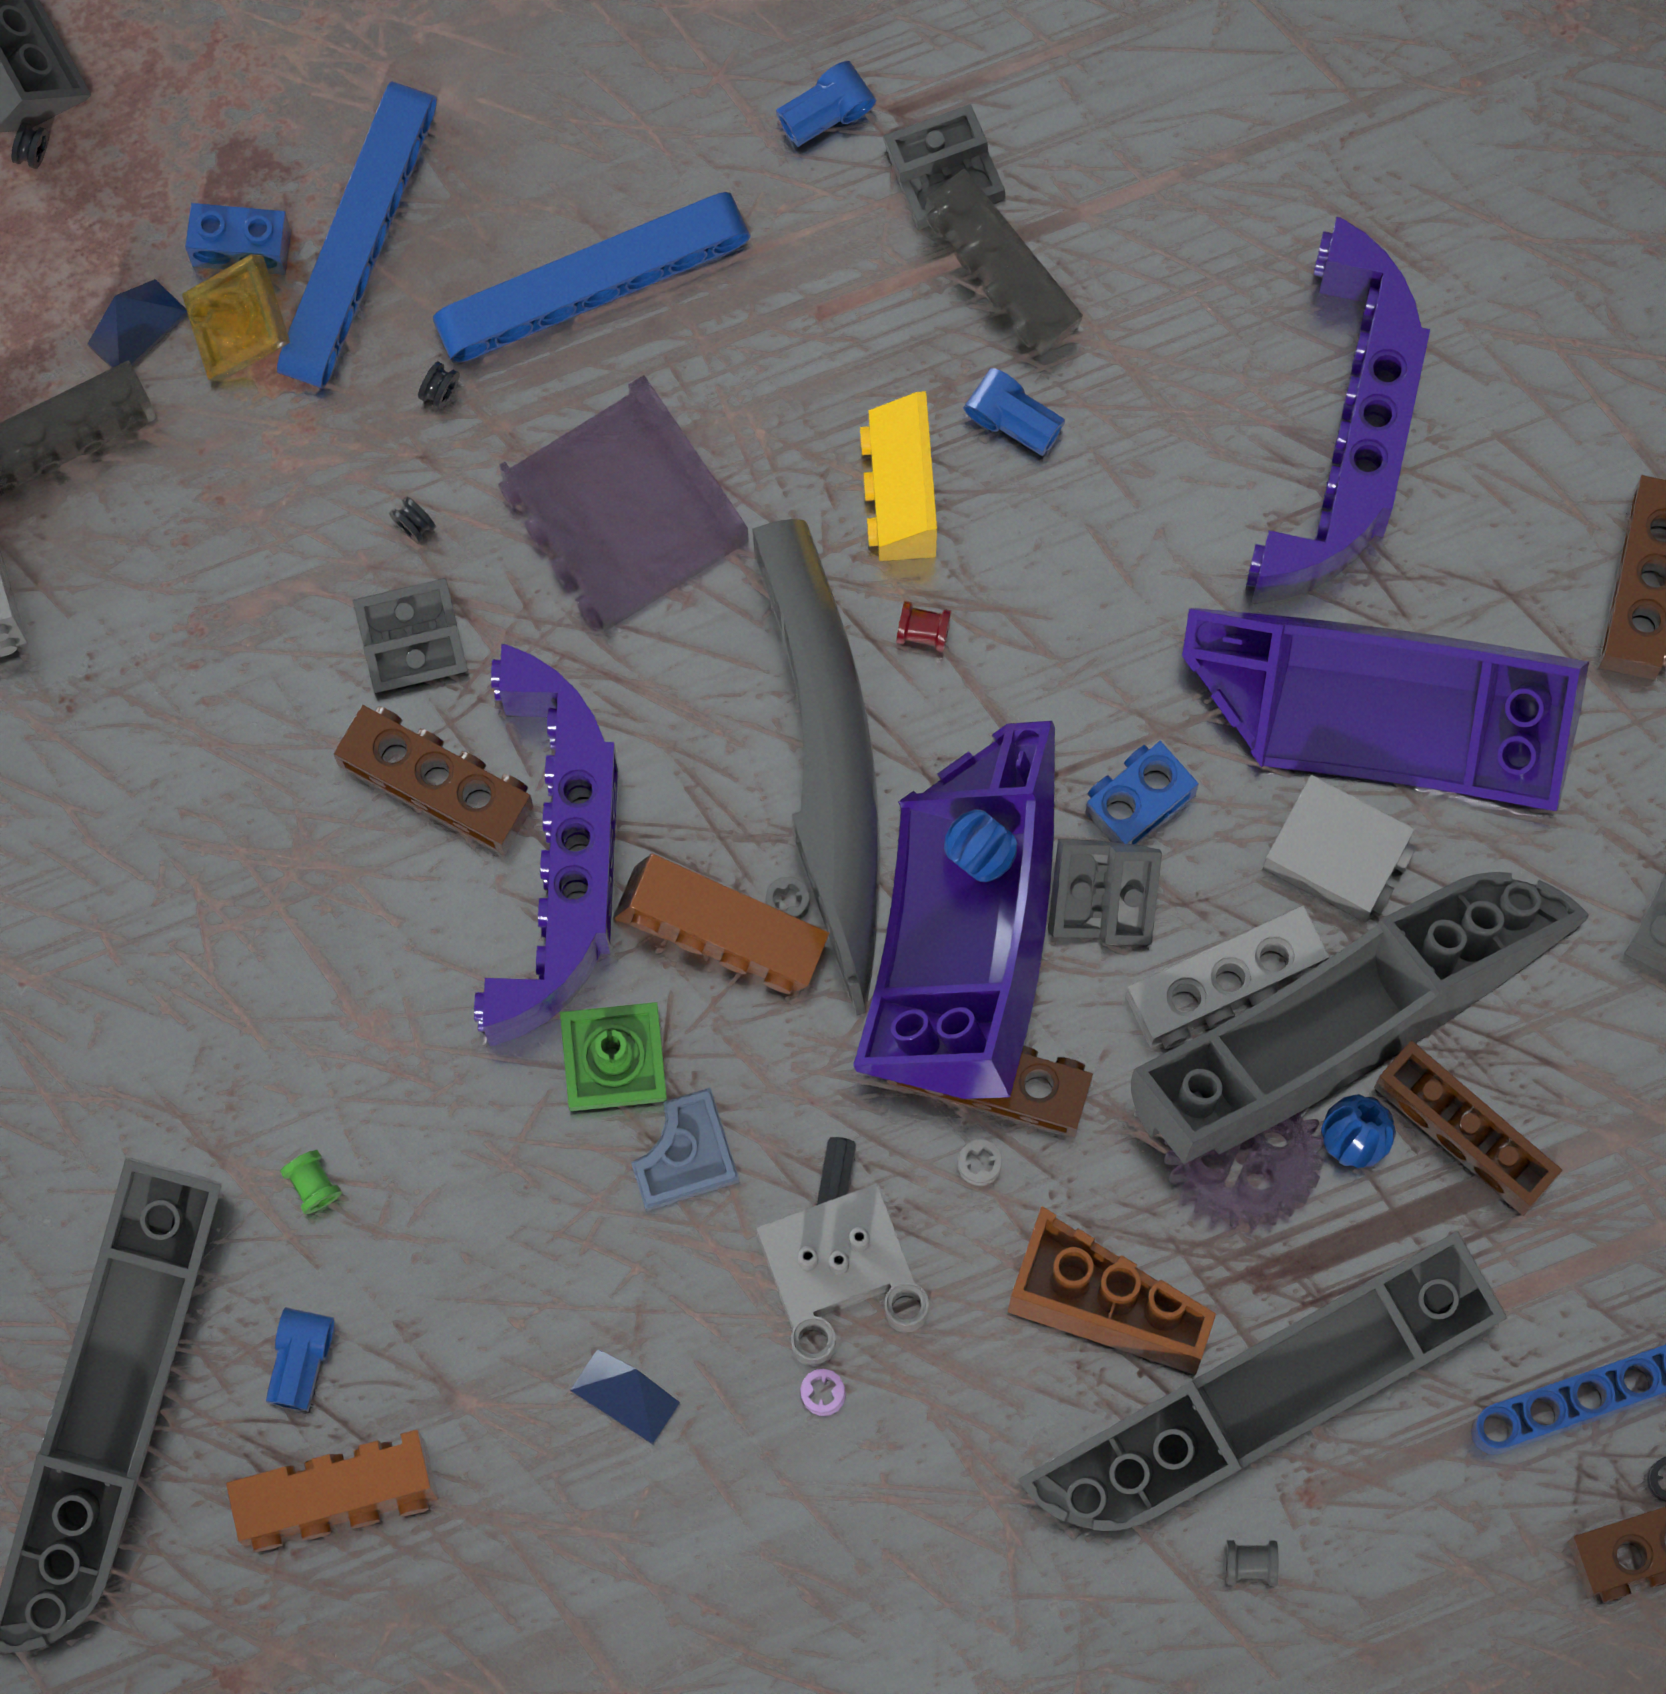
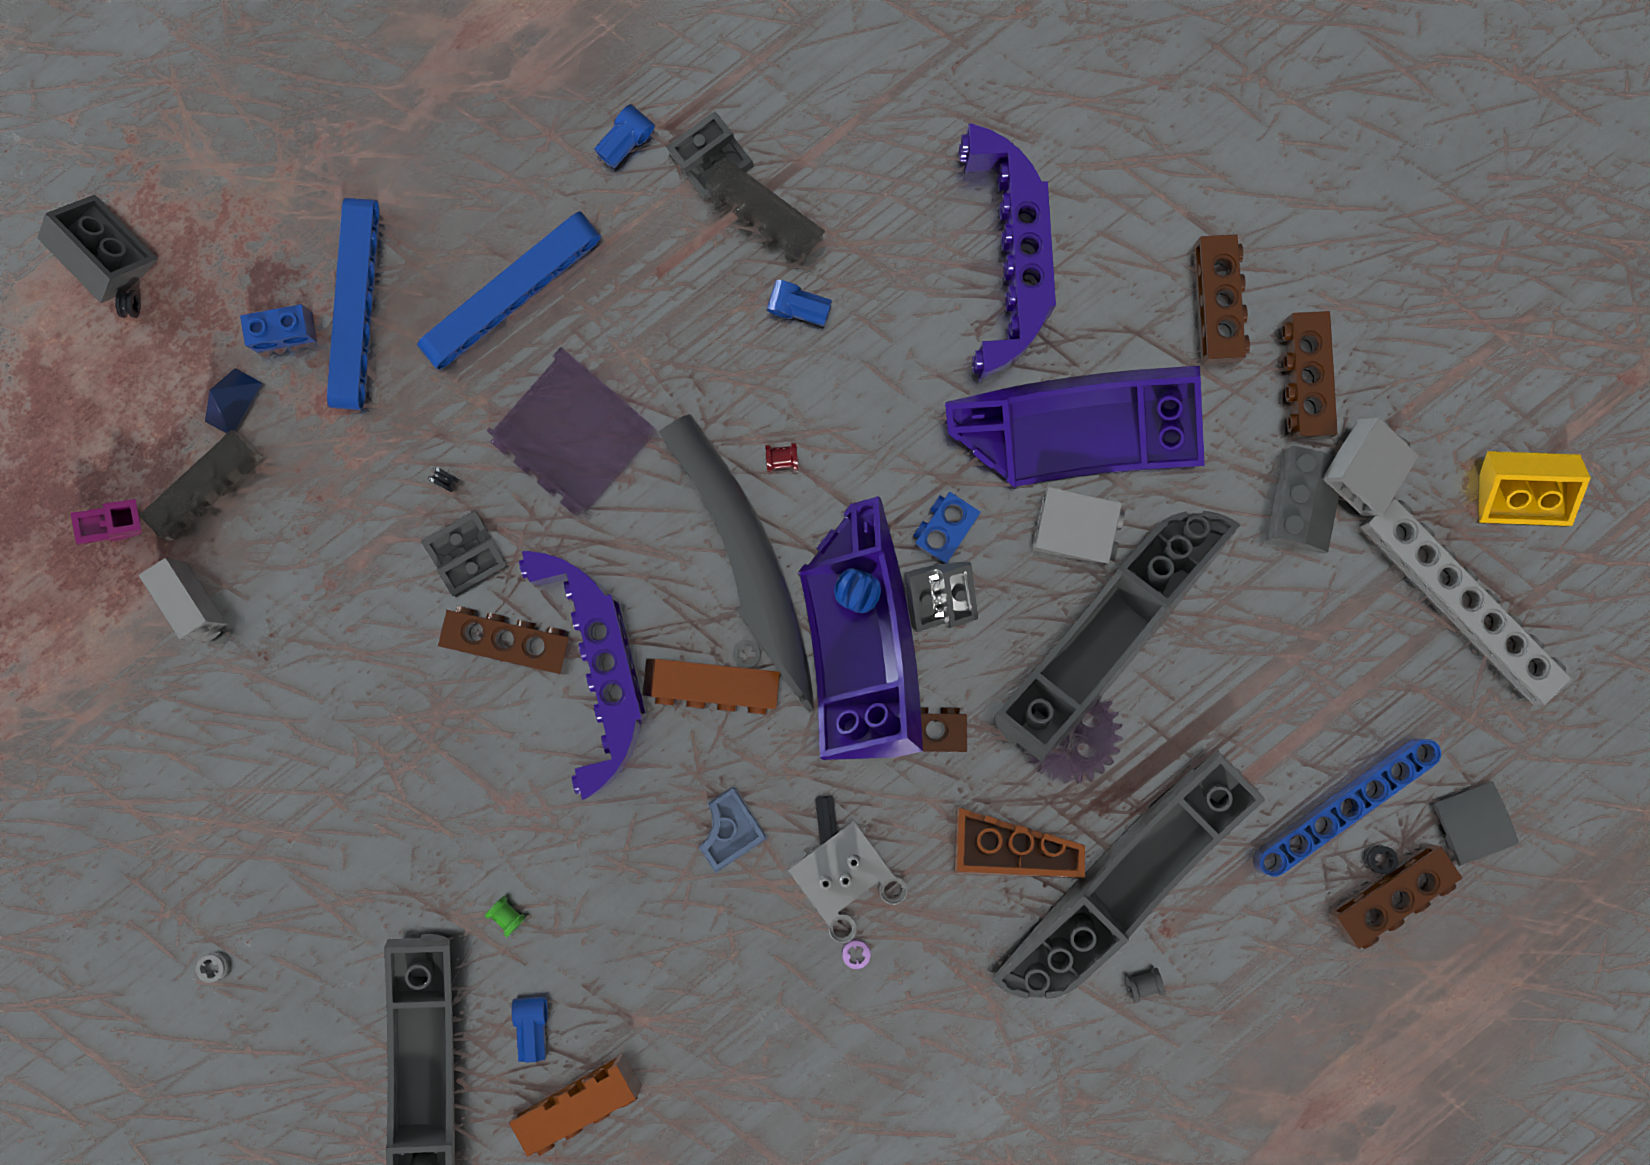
camera: 20 degrees left, 10 degrees up
clear yellow plate [182,254,290,382] -> none
black bush [418,361,460,410] -> none
bright green plate [560,1002,667,1111] -> none
dark blue slope [570,1349,680,1445] -> none
yellow slope [860,391,937,561] -> none
light grey bush [958,1139,1002,1186] -> none
light grey brick [1125,905,1330,1049] -> none
blue piece [1321,1094,1396,1168] -> none
reddish brown brick [1374,1040,1563,1216] -> none

